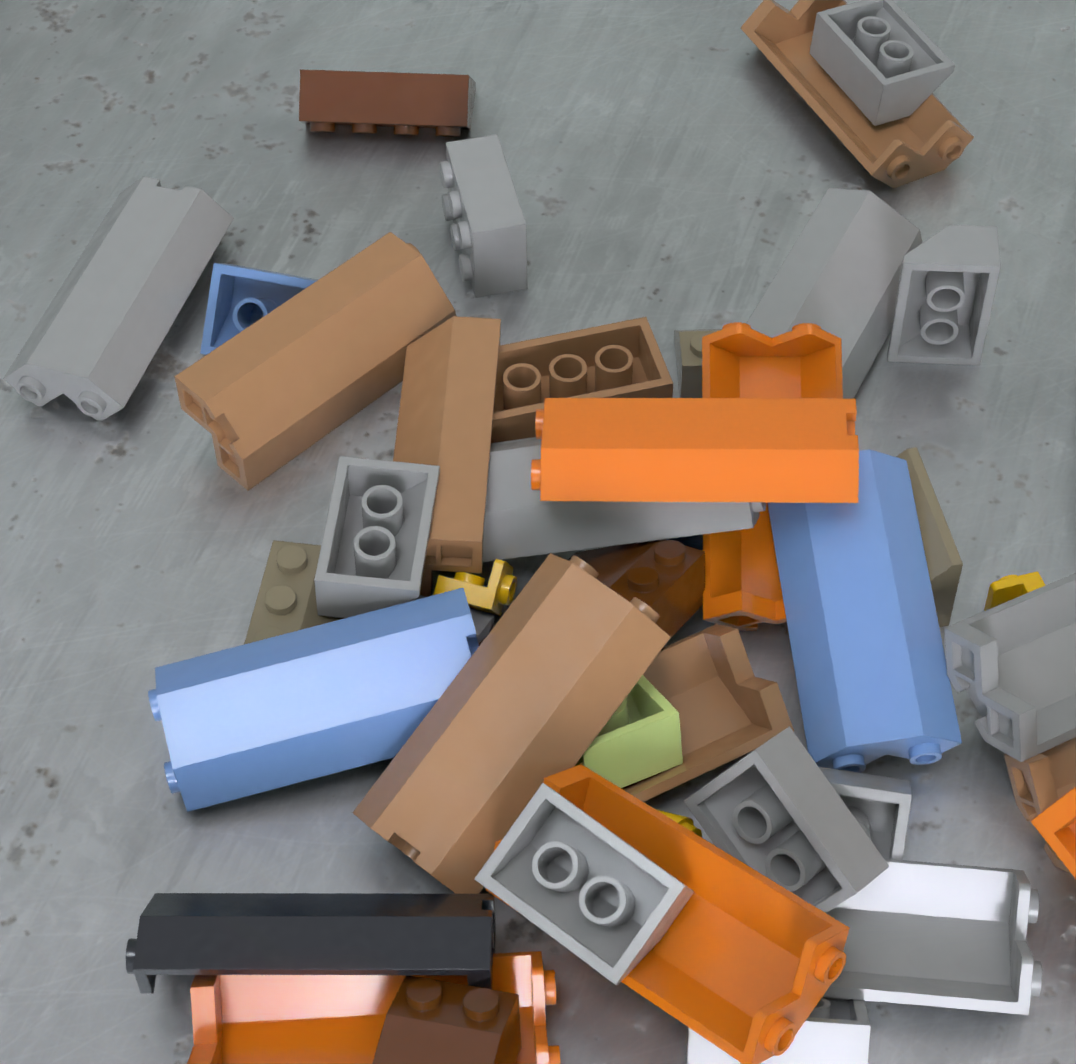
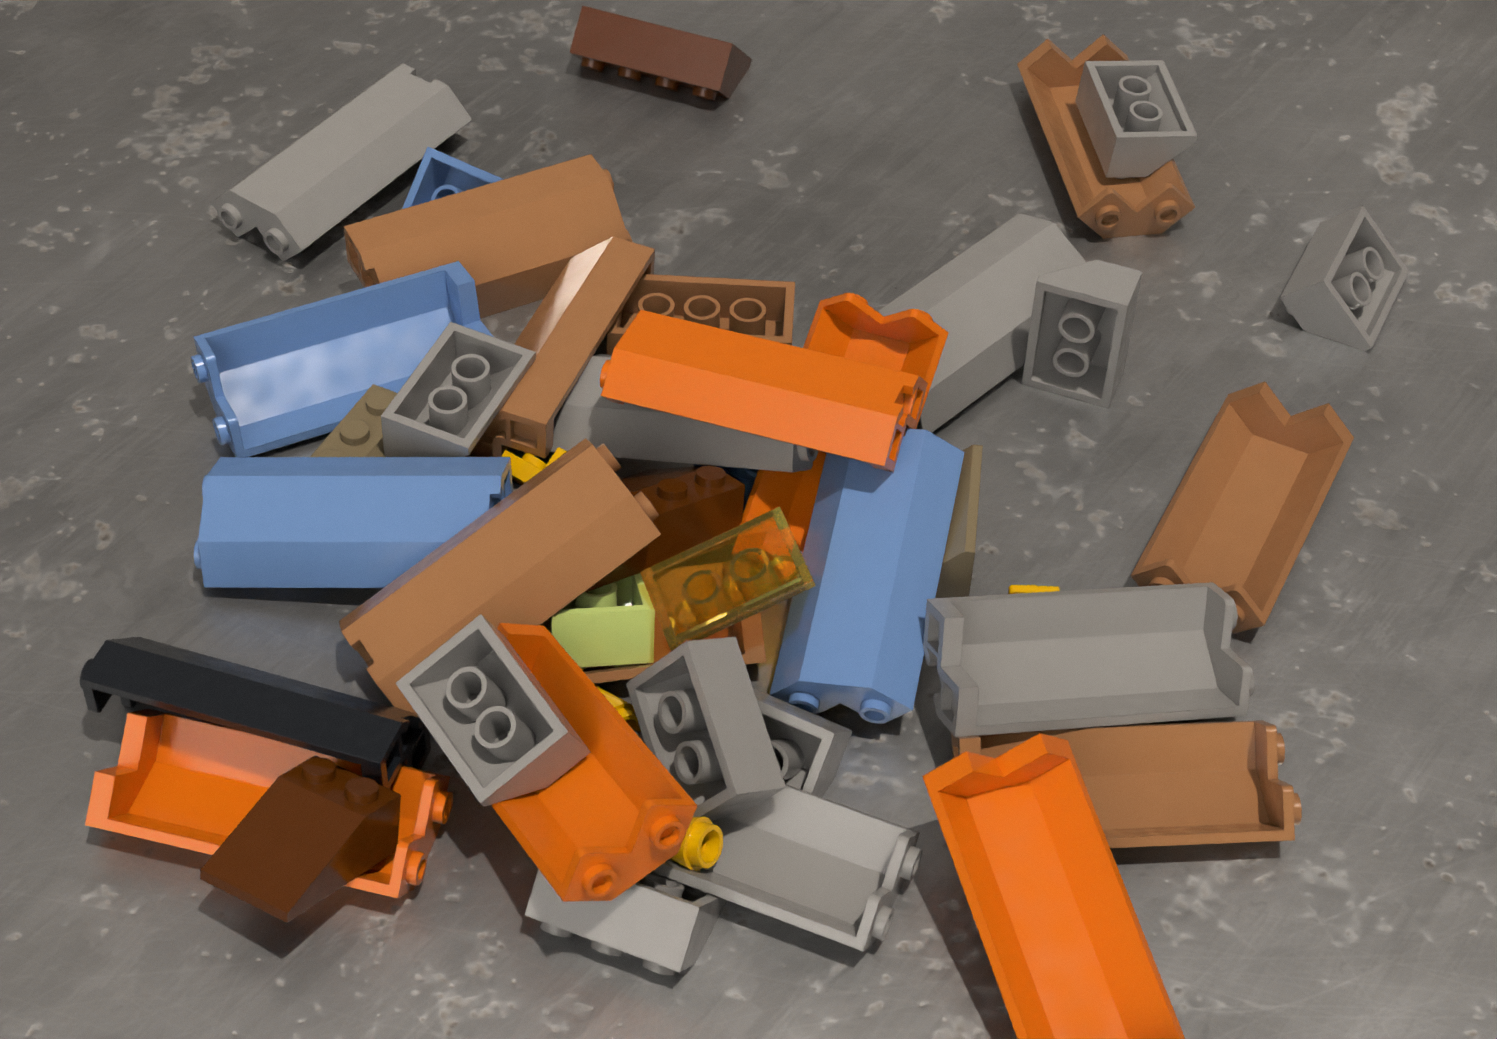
camera: 15 degrees right, 5 degrees down
light grey brick [439,134,528,298] -> none
none -> medium blue panel [190,261,493,457]
none -> clear yellow slope [640,506,816,651]

